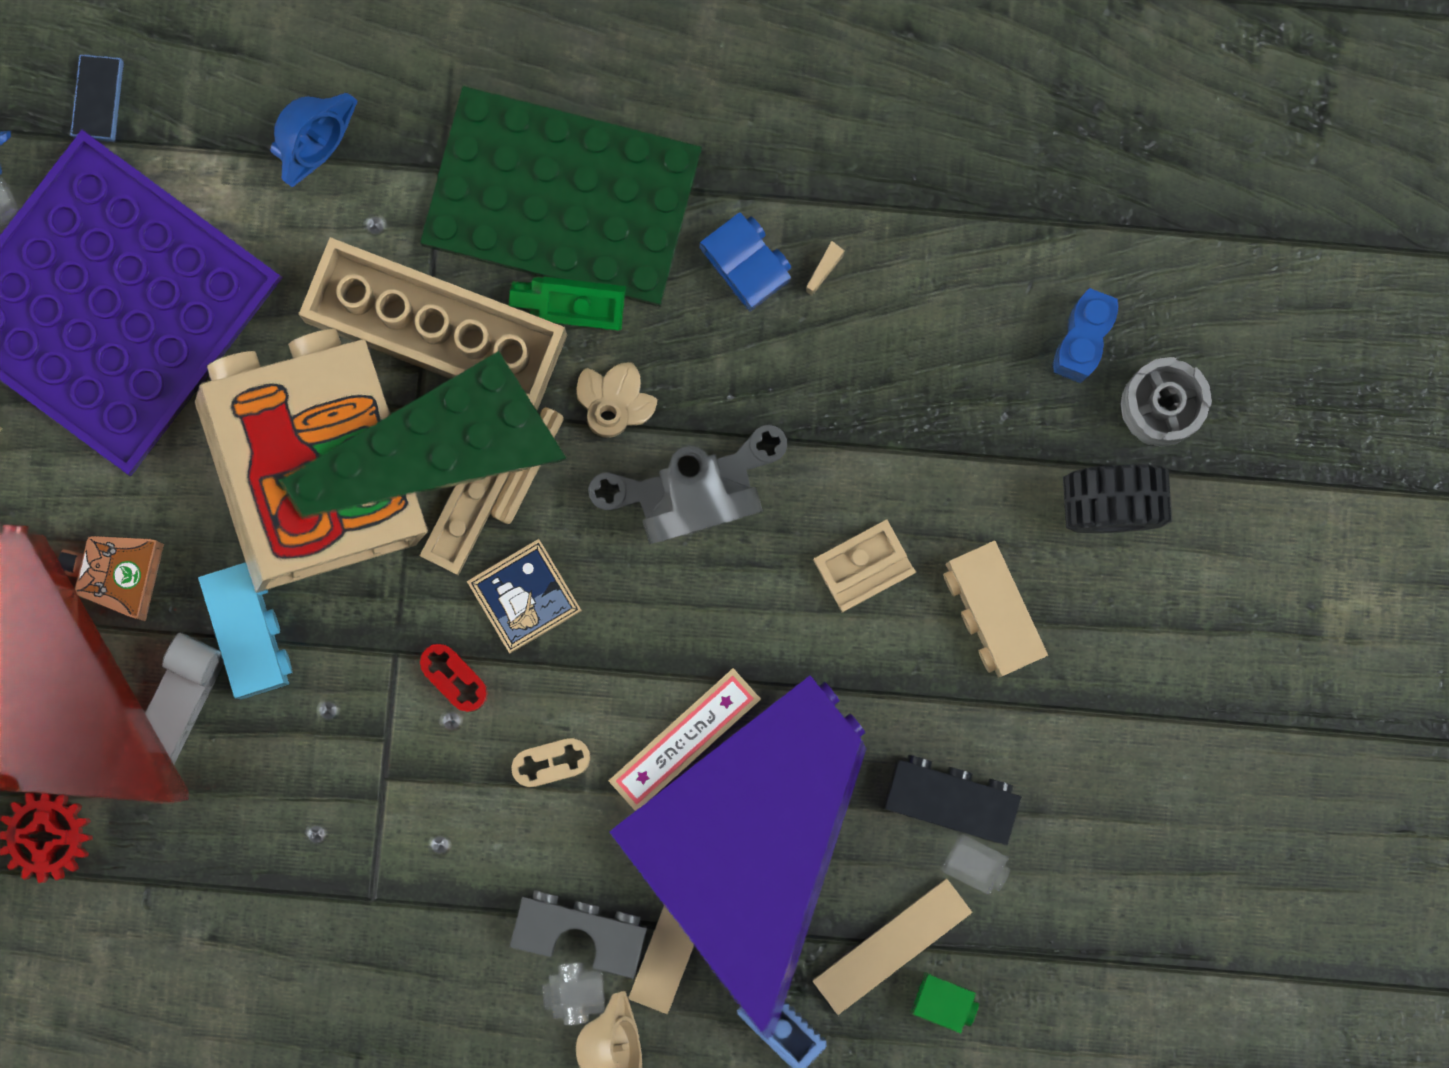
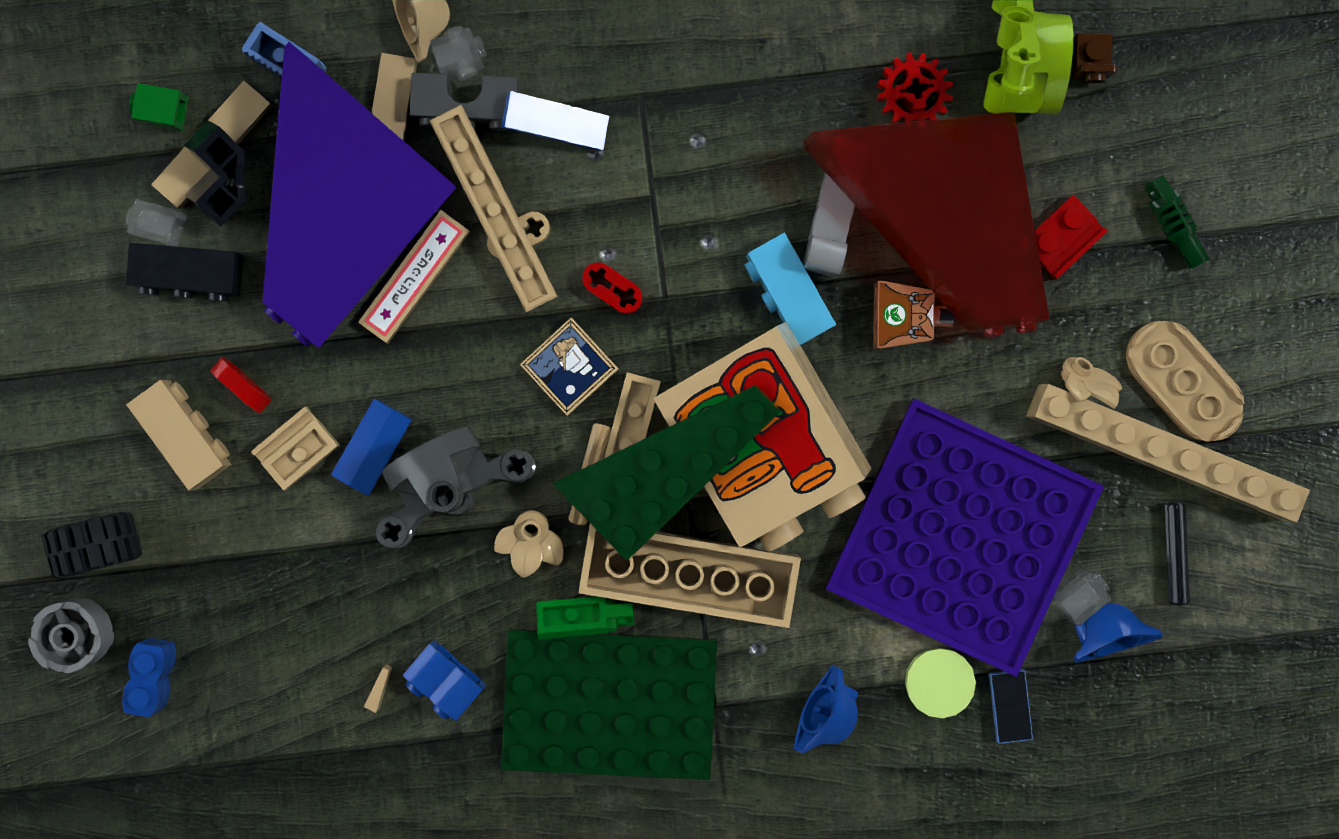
camera: 170 degrees right, 5 degrees up
none -> black brick [184,120,245,227]
none -> red beam [210,357,272,413]
none -> blue piece [331,399,412,496]
none -> tan tile [430,105,558,312]
none -> tile [501,91,609,151]
none -> yellowish green tile [905,647,976,718]

